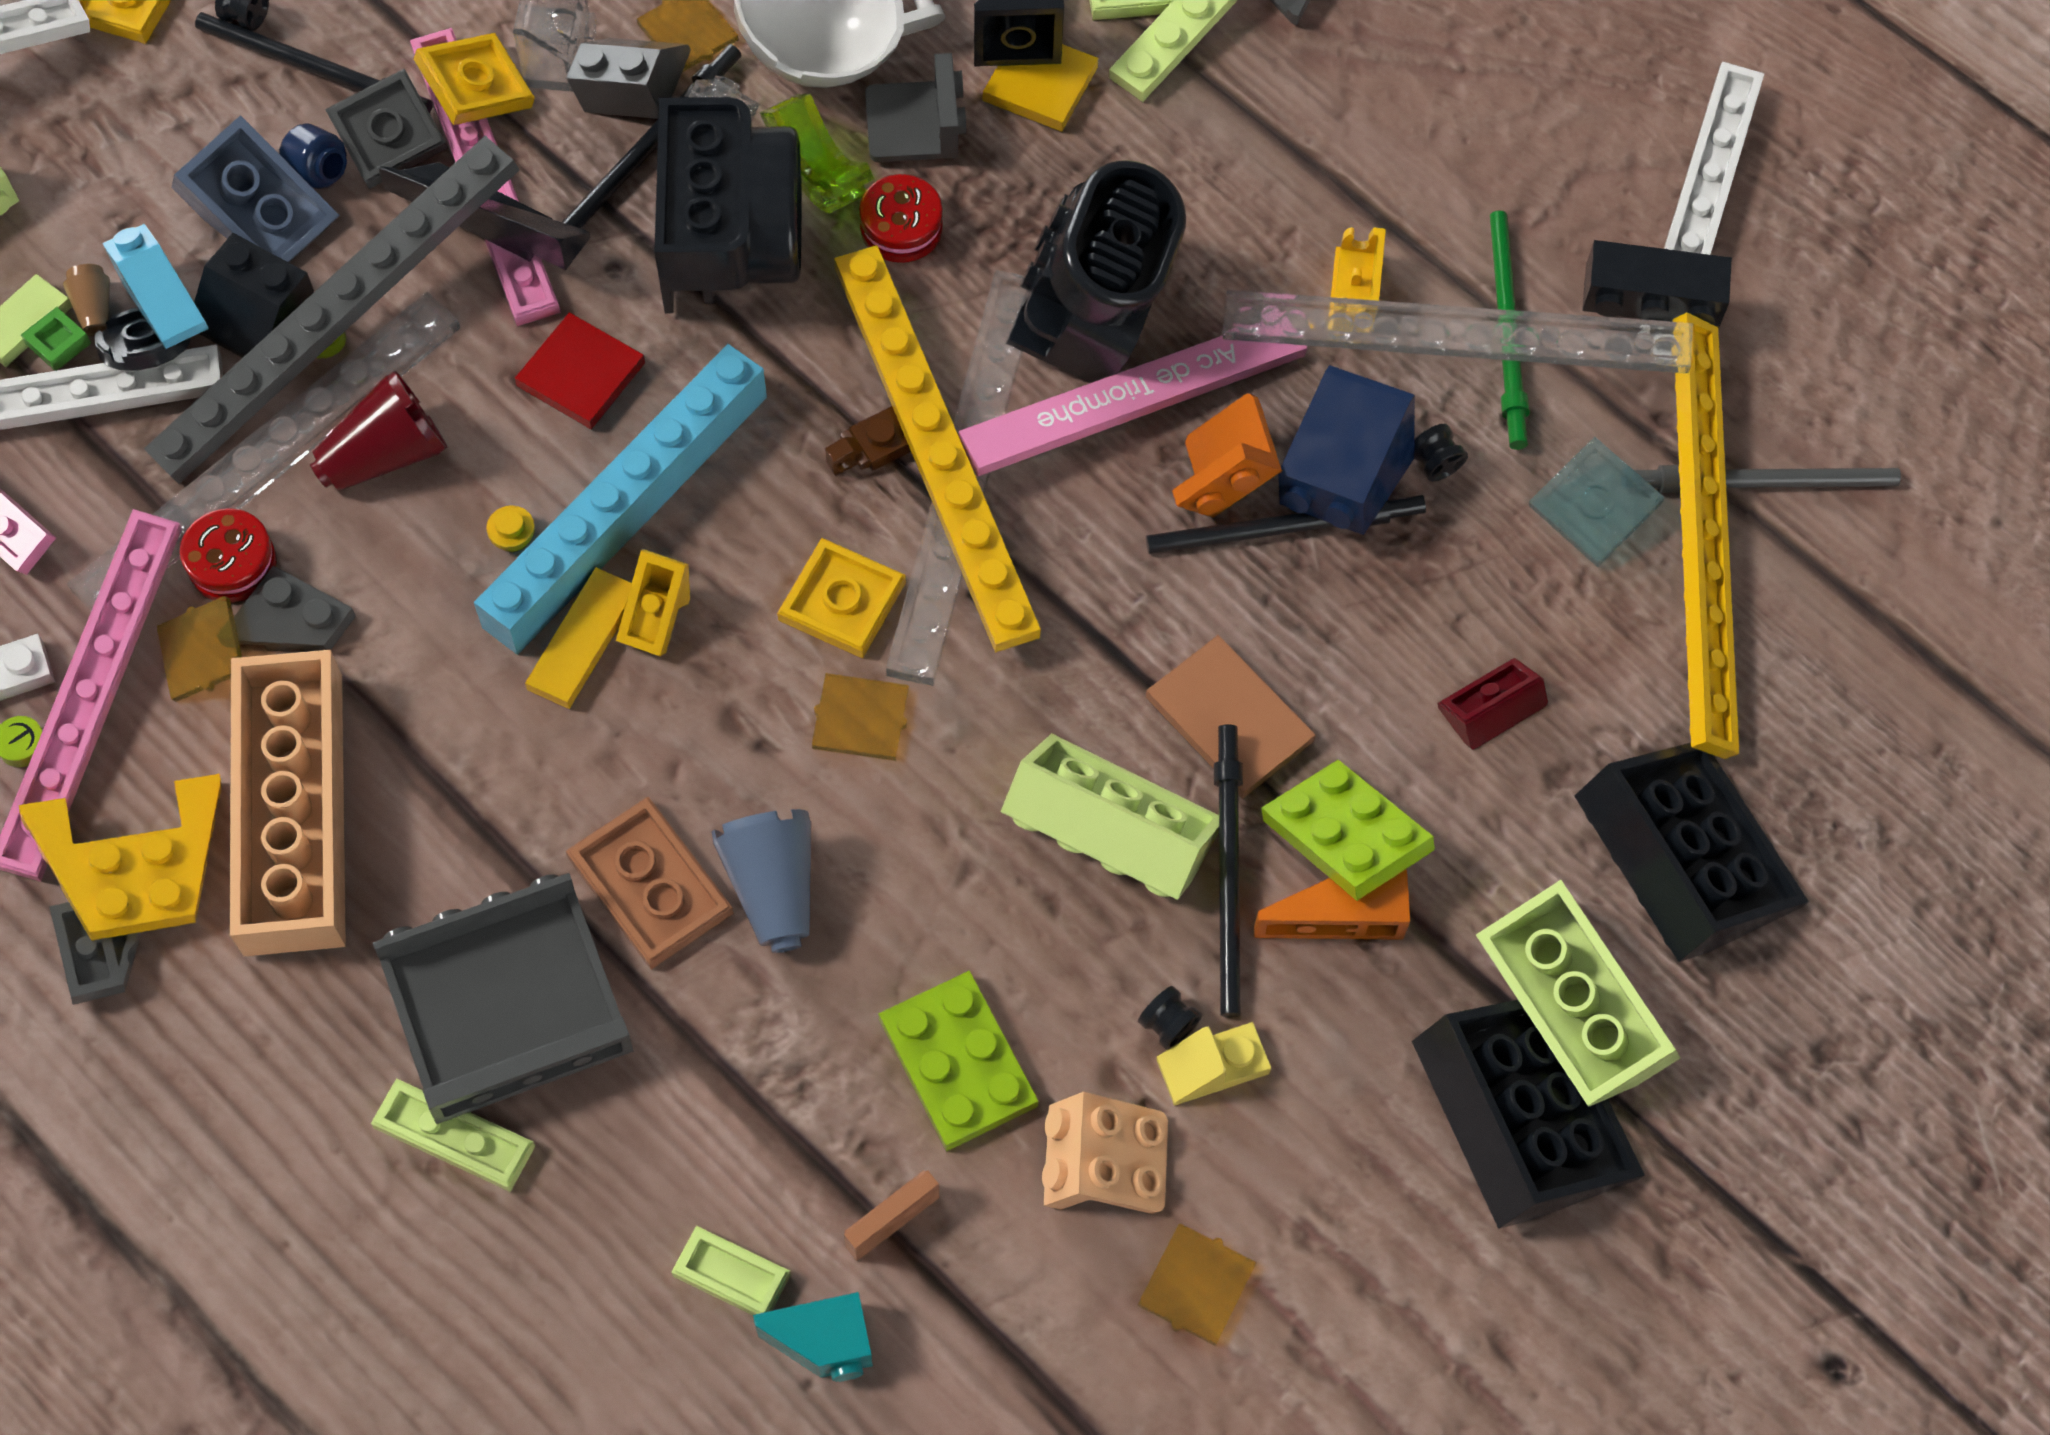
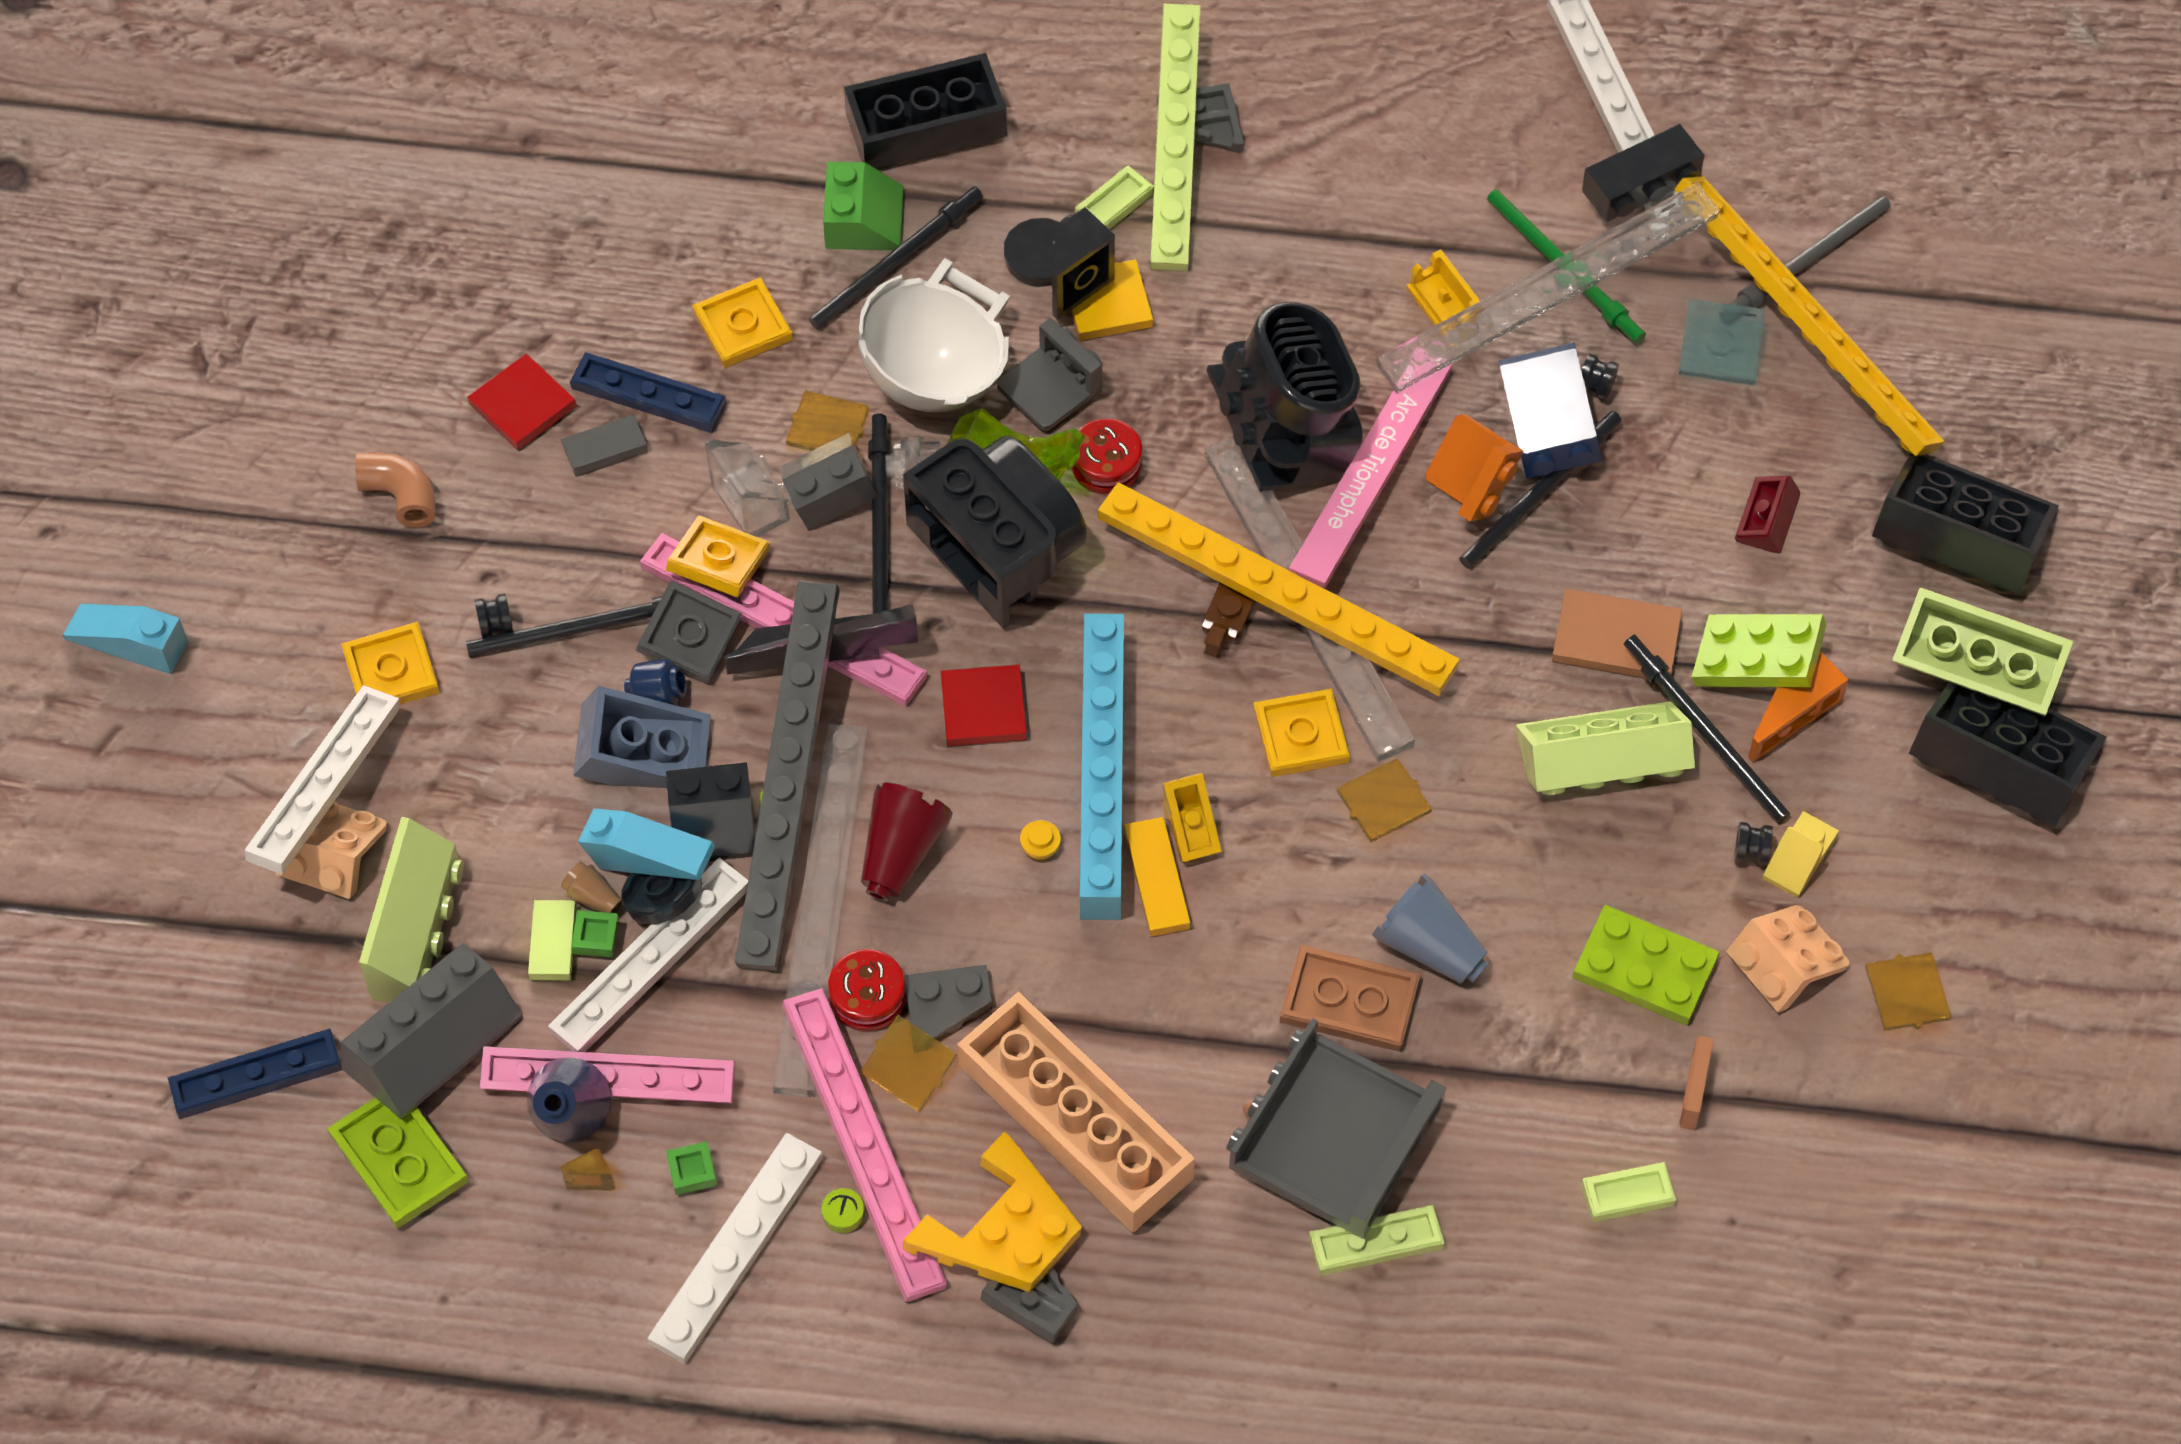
camera: 35 degrees left, 5 degrees down
teal slope [753,1292,873,1382] -> none

